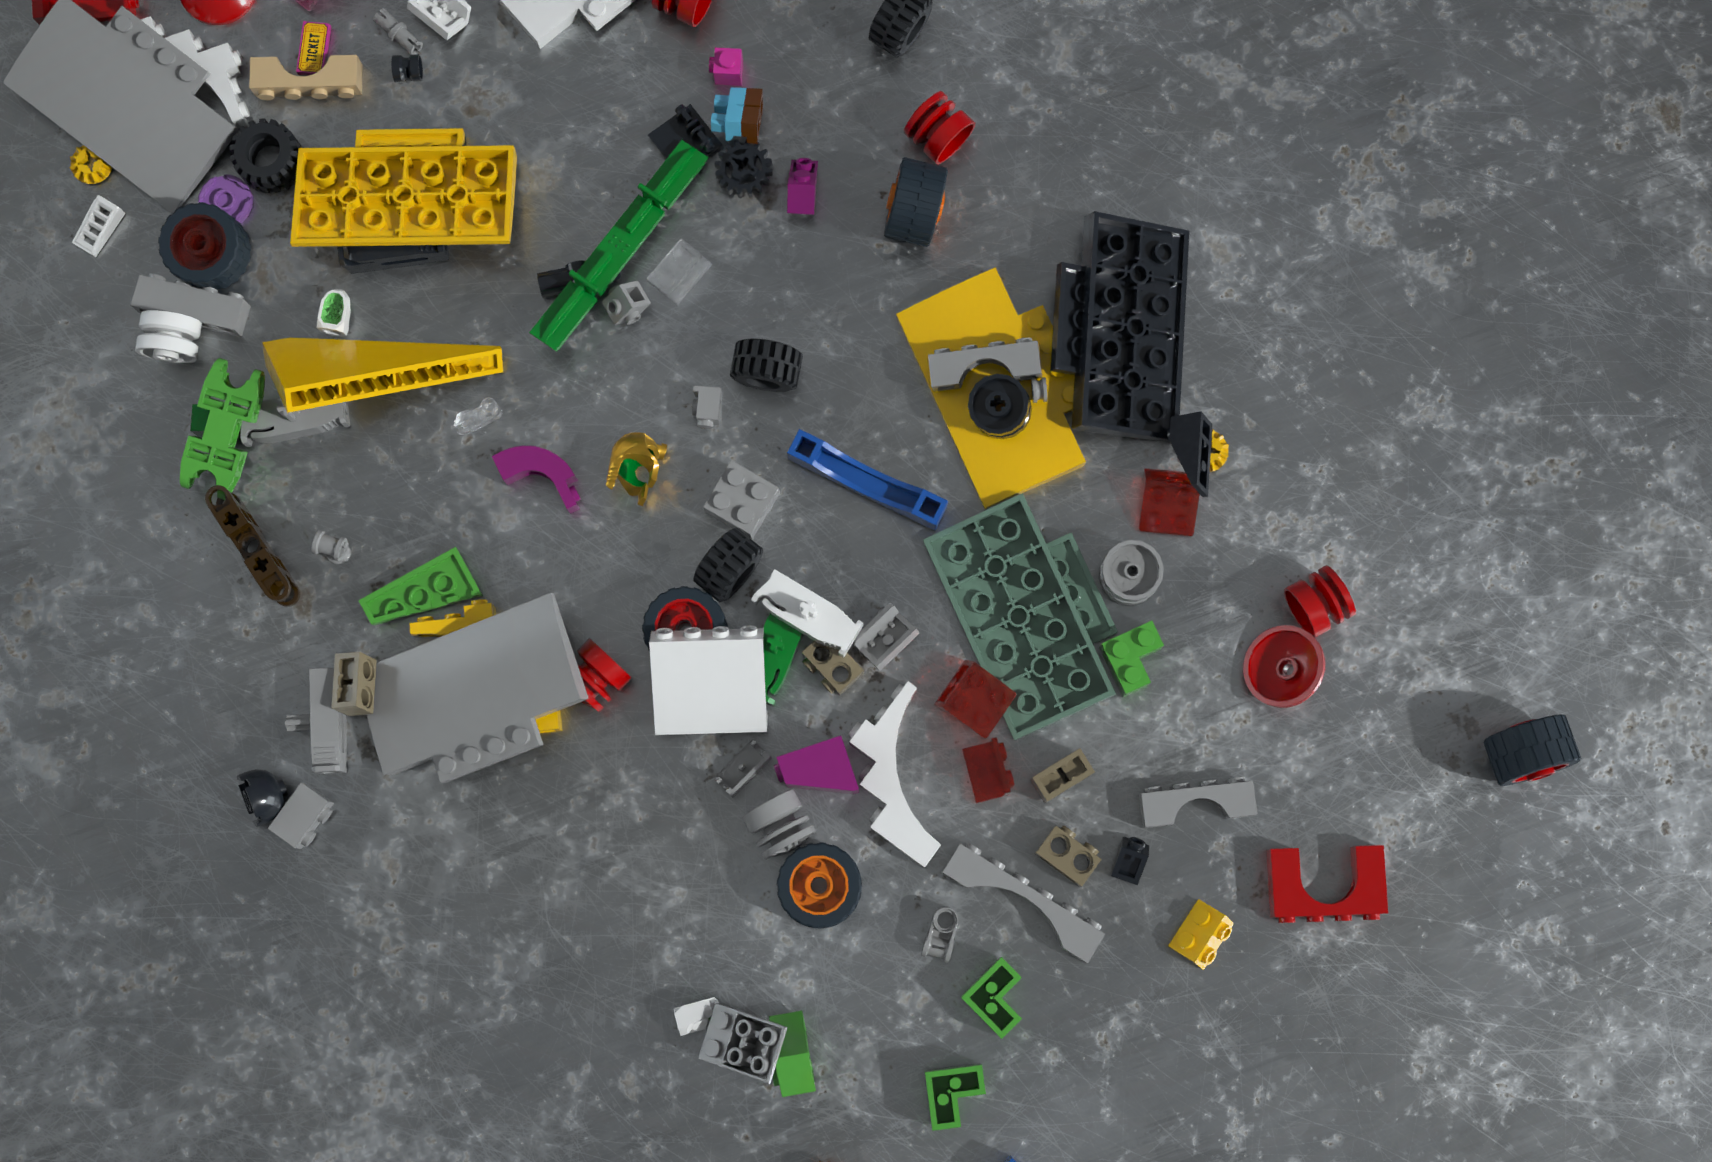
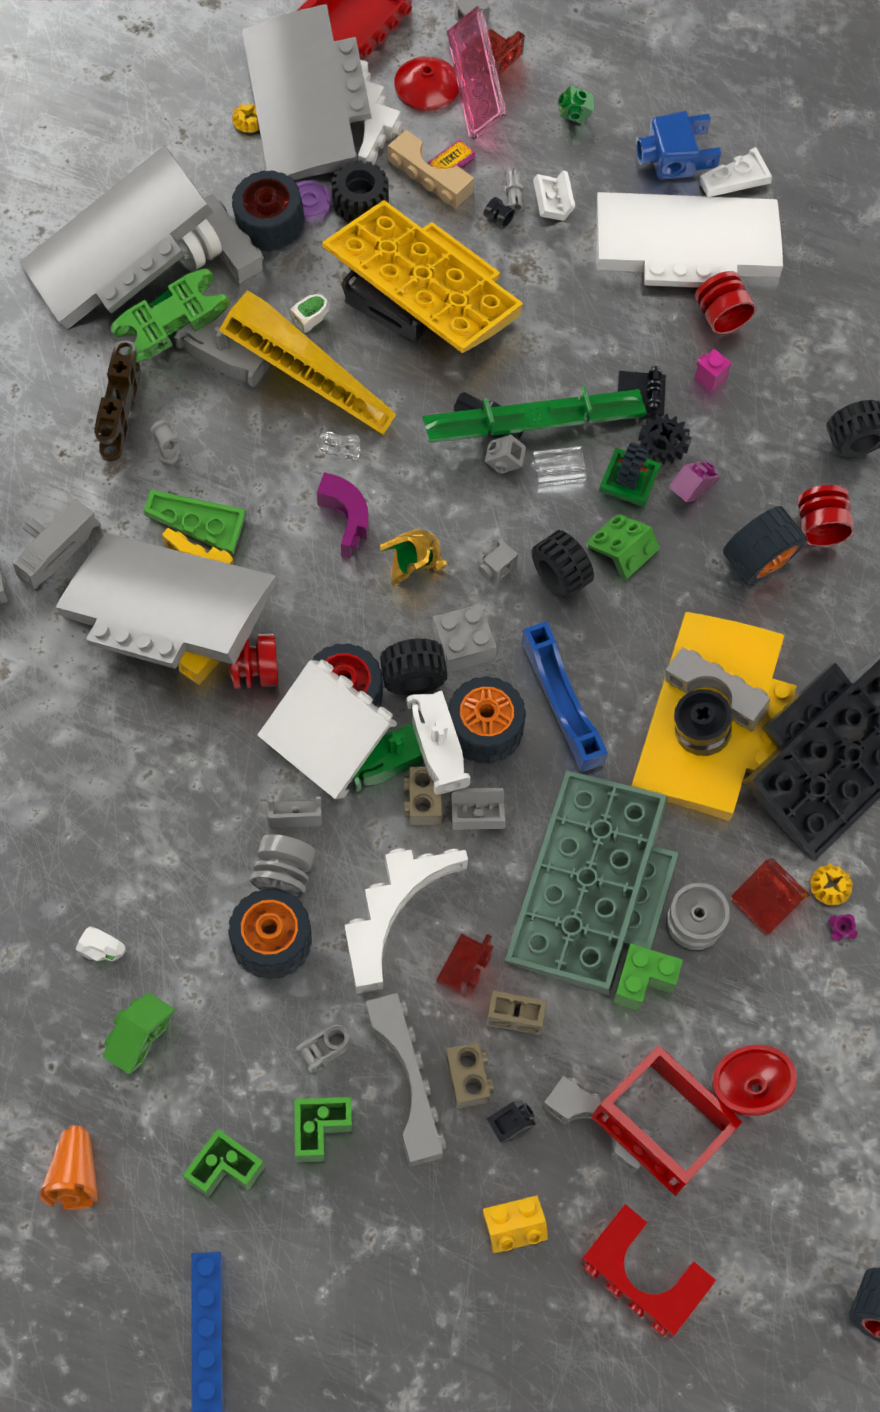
camera: 35 degrees right, 15 degrees down
white slope [72,195,126,258] -> none
dark tan brick [331,652,377,716] -> none
light grey slope [698,1003,788,1084] -> none
hips [711,87,763,144] -> none
magenta slope [773,735,859,794] -> none
clear red bracket [934,660,1016,738] -> none
light grey bush [1031,377,1047,403] -> none
black slope [1167,411,1212,497] -> none
red wheel [1284,565,1356,638] -> none
none -> light grey slope [20,145,214,329]
none -> wheel [448,676,526,763]
none -> bright green bracket [587,514,660,579]
none -> red window [591,1045,742,1197]
none -> green plate [599,442,661,507]
none -> magenta plate [829,914,858,941]

